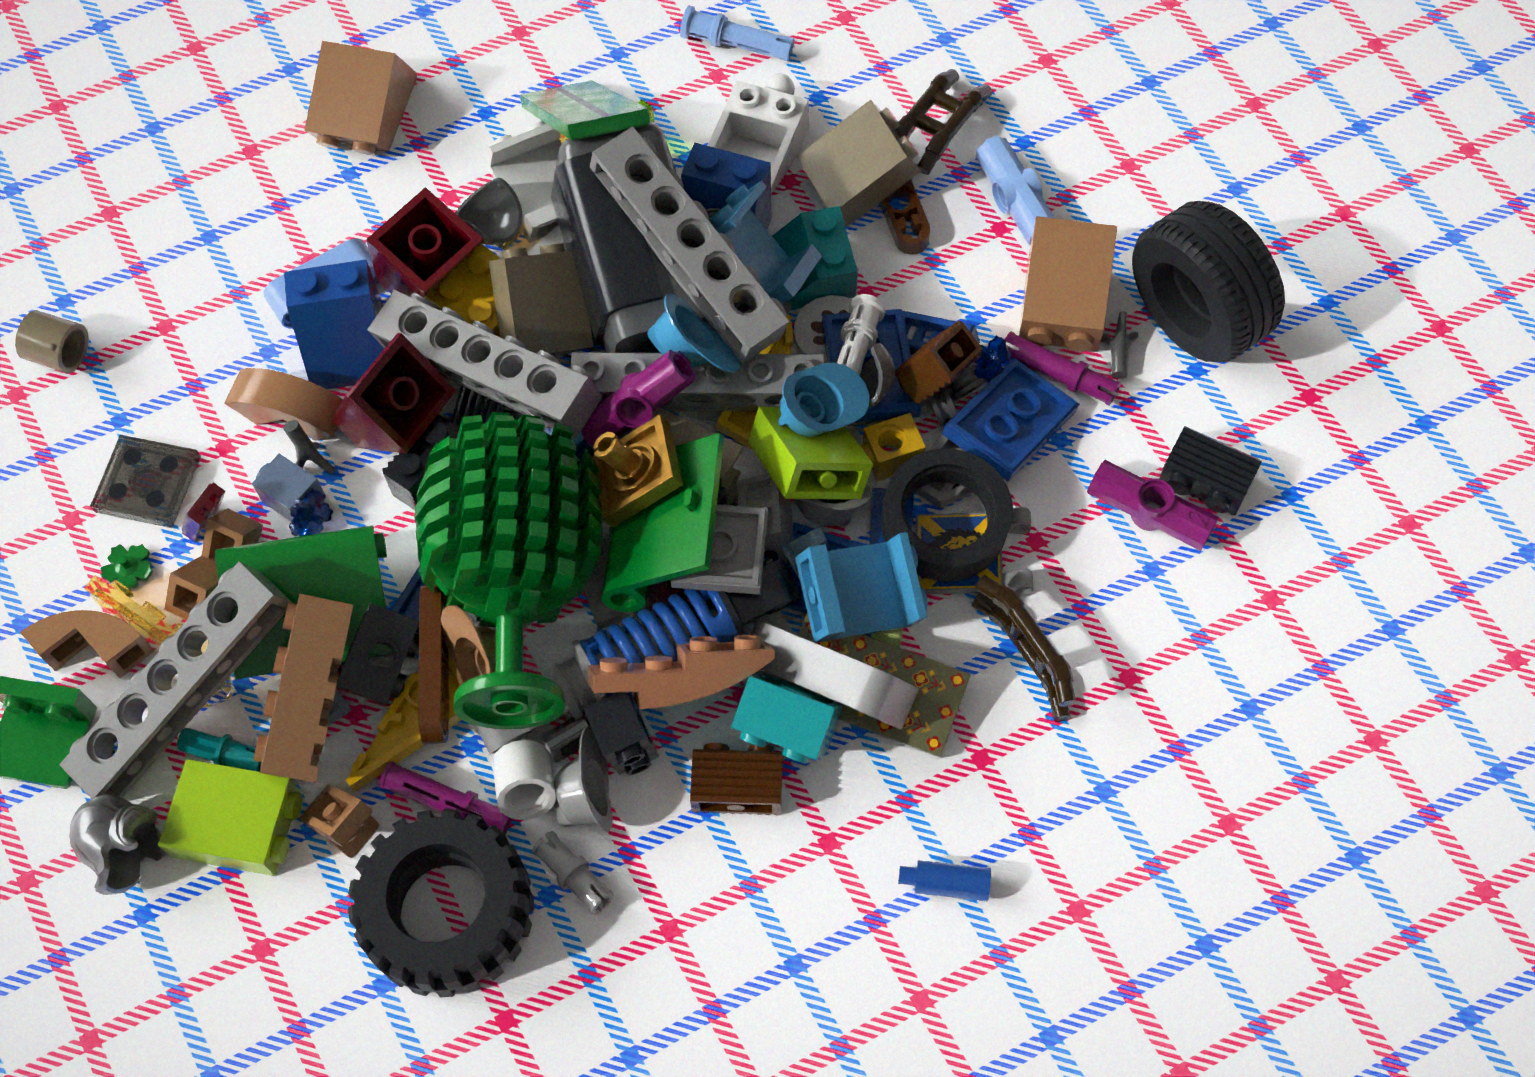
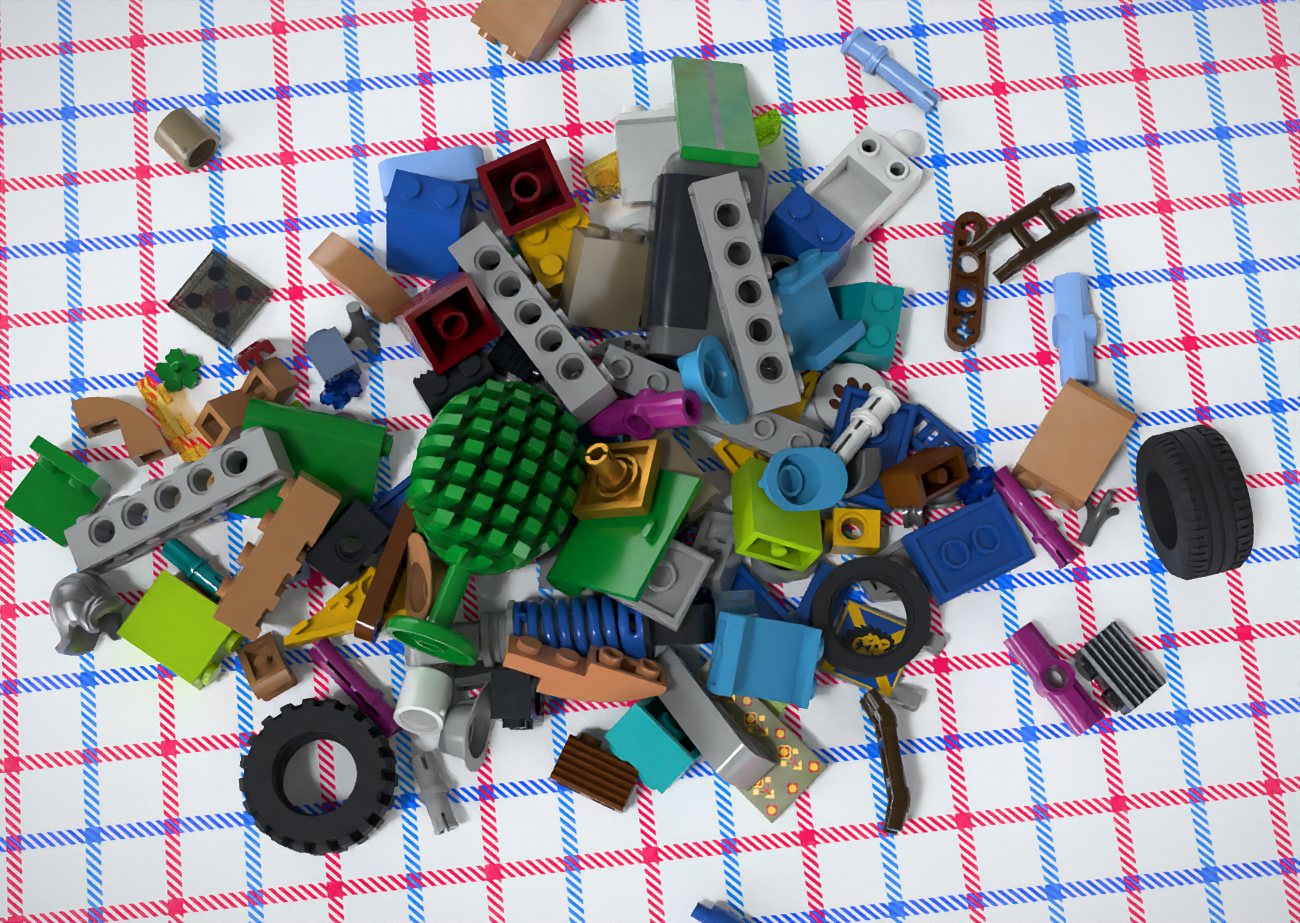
camera: 20 degrees right, 10 degrees up
dark grey helmet [455,178,522,245] -> none
dark tan brick [796,99,921,227] -> none

